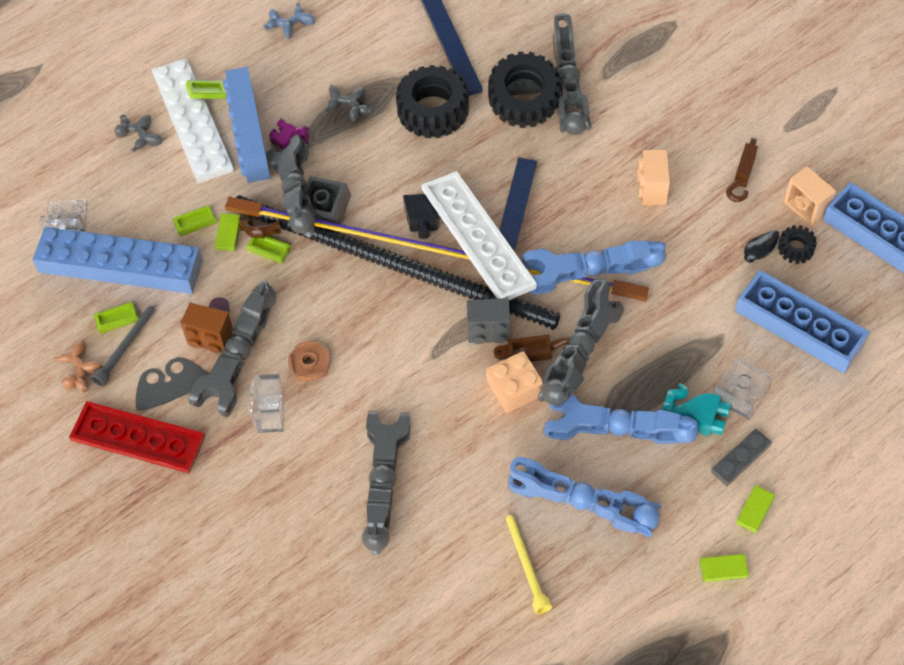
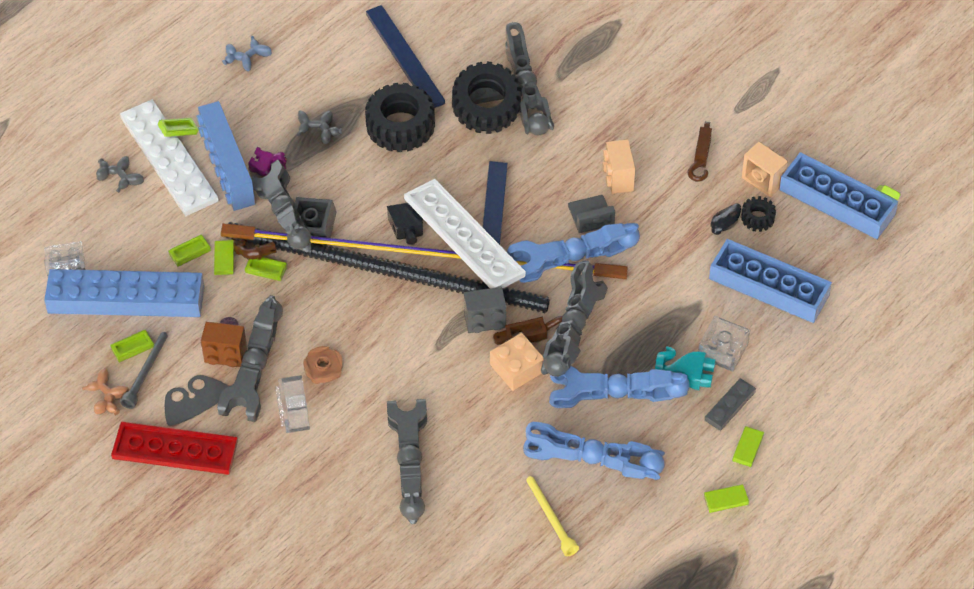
camera: 10 degrees left, 5 degrees down
none -> dark grey bracket [568,195,615,233]

